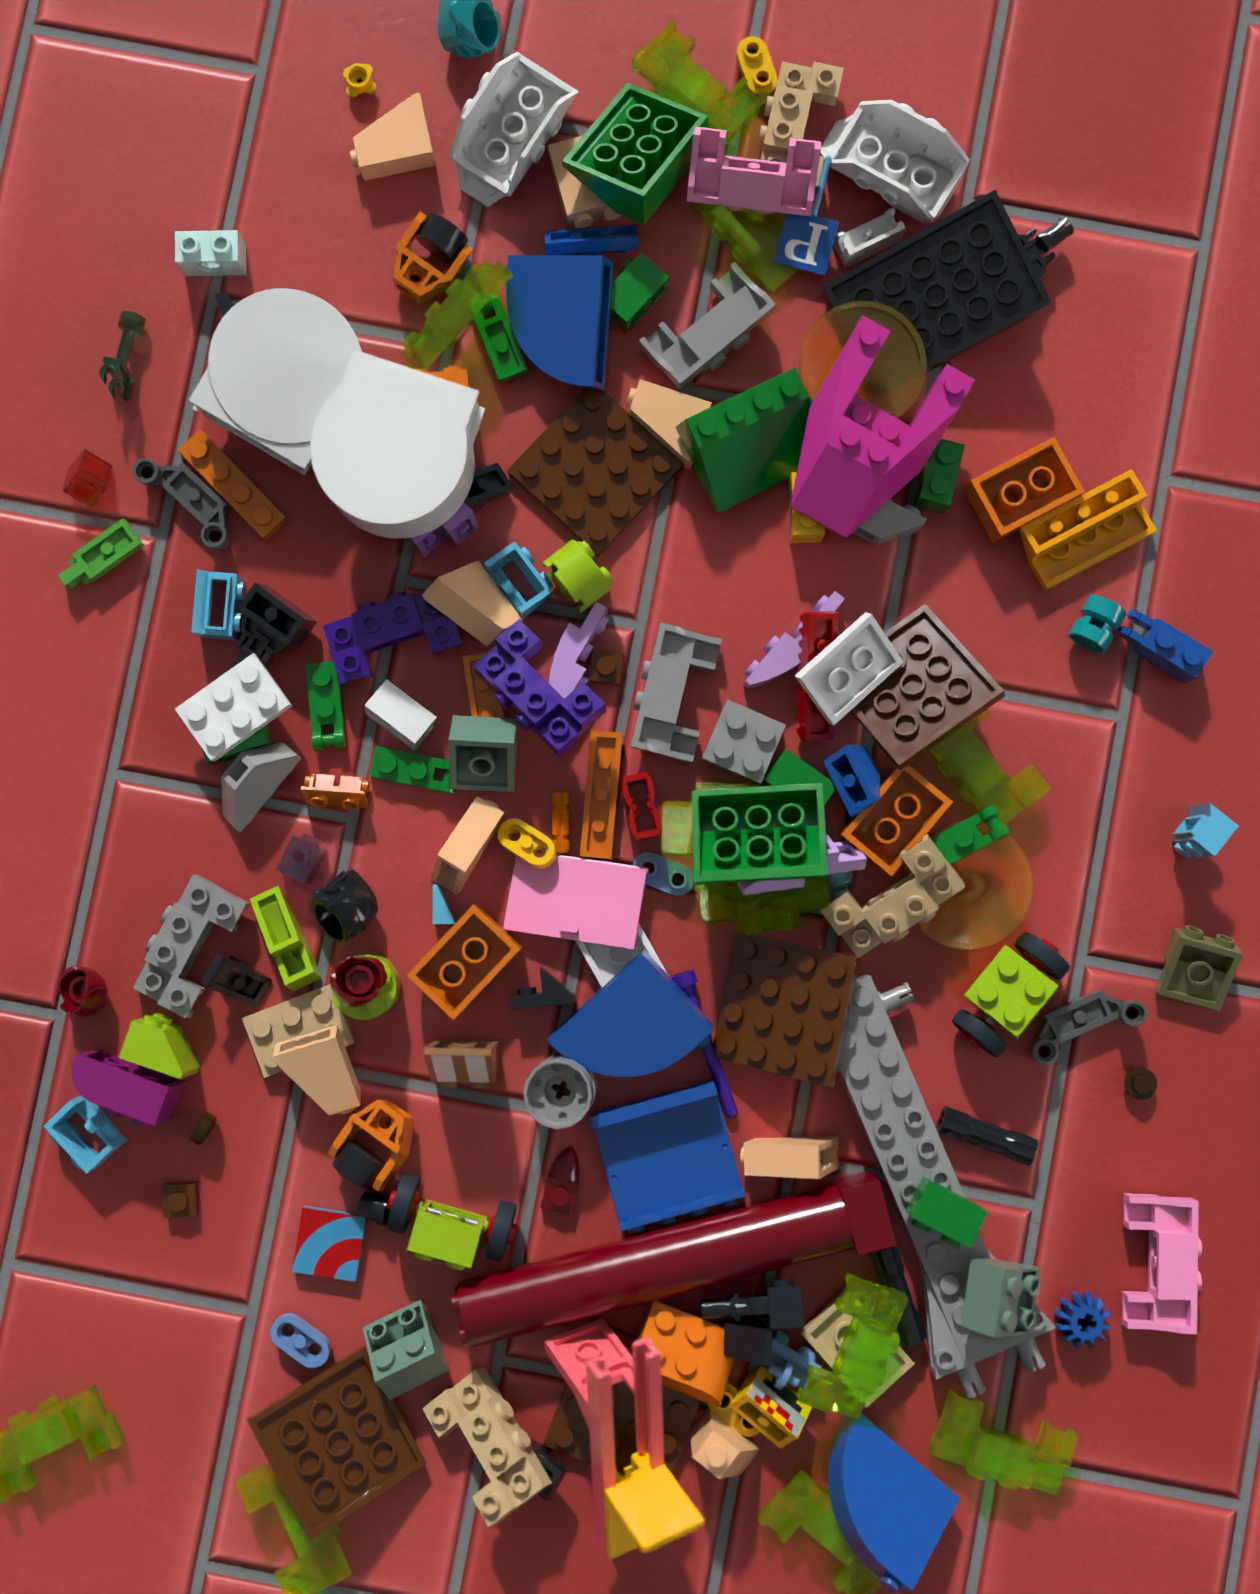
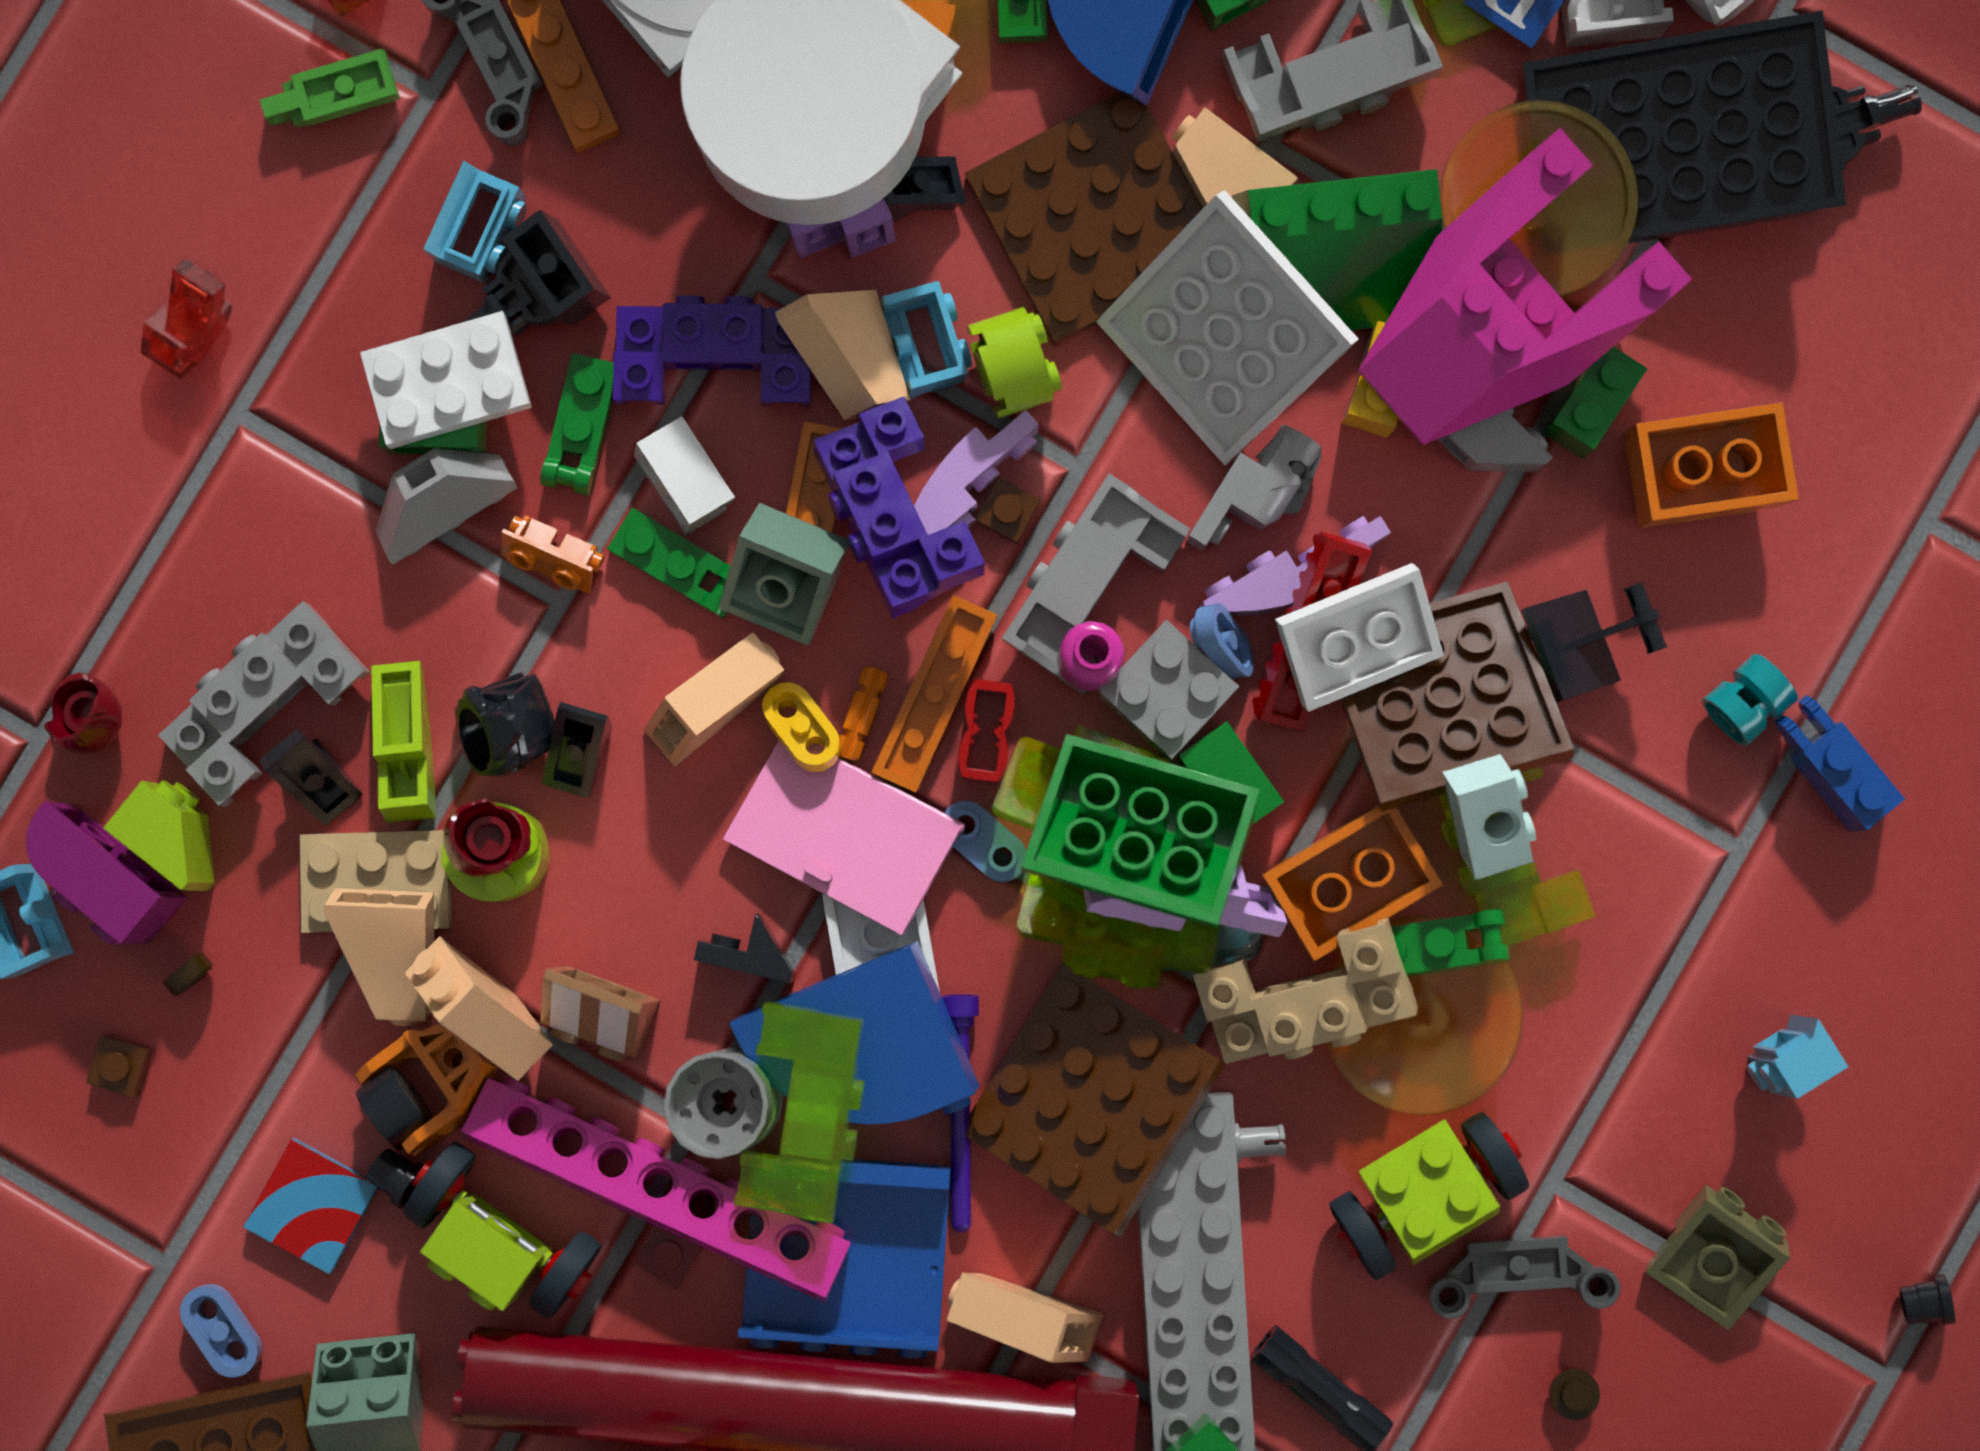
camera: 20 degrees right, 0 degrees up
clear purple brick [276,833,327,884] -> none
orange brick [406,904,523,1020] -> none
medium azure piece [433,884,457,924] -> none
blue slope [823,745,881,817] -> none
light orange slope [1019,469,1157,592] -> none
none -> clear red brick [140,258,233,379]
none -> light nougat brick [405,936,553,1081]
none -> dark pink brick [461,1077,851,1303]
none -> black slope [542,702,612,798]
none -> clear neon green bracket [733,1001,865,1224]
none -> dark pink head [1057,621,1124,691]
none -> white piece [1096,190,1359,465]
none -> light grey plate [1186,425,1322,551]
none -> medium blue plate [1190,603,1254,680]
none -> light aqua brick [1442,754,1536,880]
none -> black plate [1521,582,1668,703]

